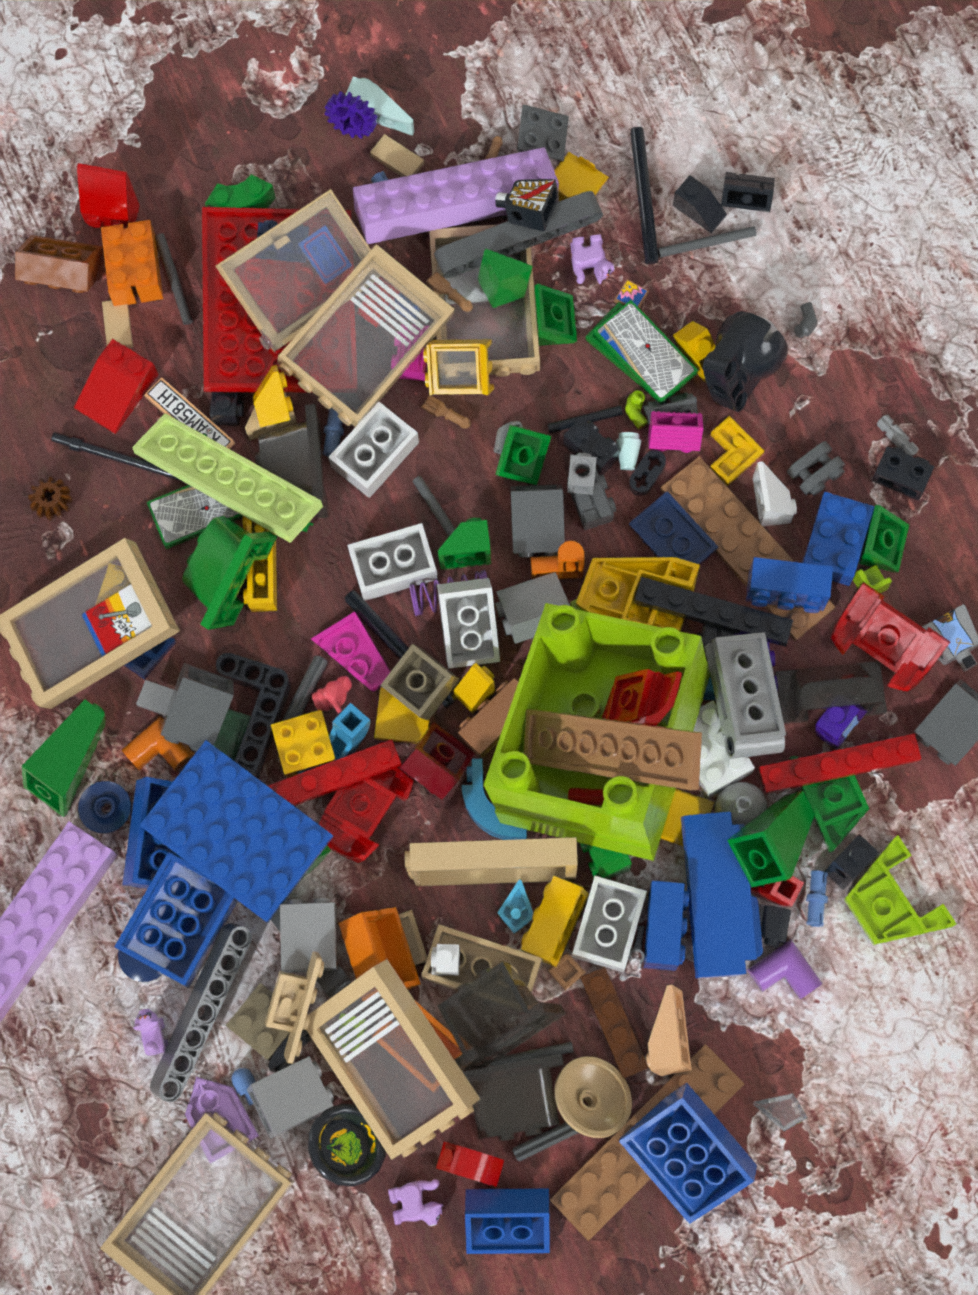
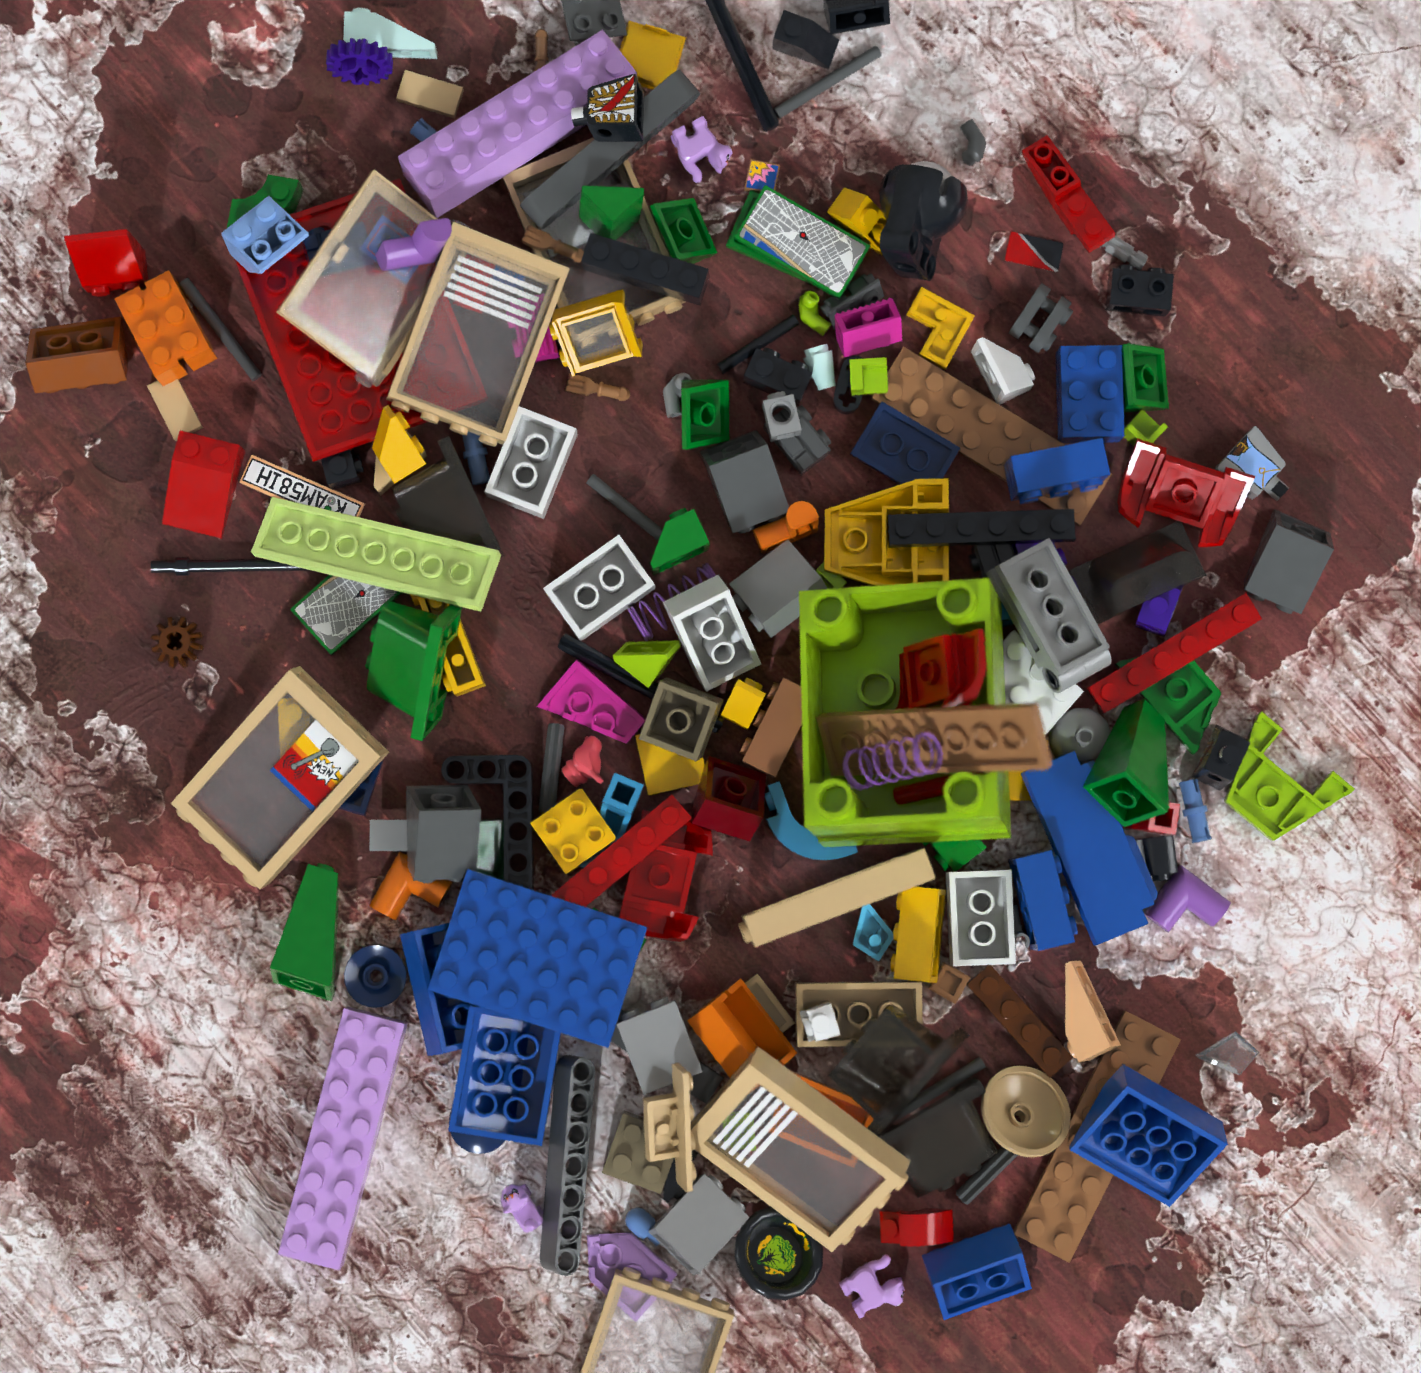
camera: 30 degrees left, 10 degrees up
none -> light blue slope [221,196,309,274]
none -> medium lavender brick [375,218,452,271]
none -> black brick [581,233,710,306]
none -> lime slope [613,640,681,688]
none -> medium lavender piece [843,732,943,790]
none -> lime panel [849,357,888,395]
none -> sticker [1005,232,1064,272]
none -> red slope [1022,135,1115,253]

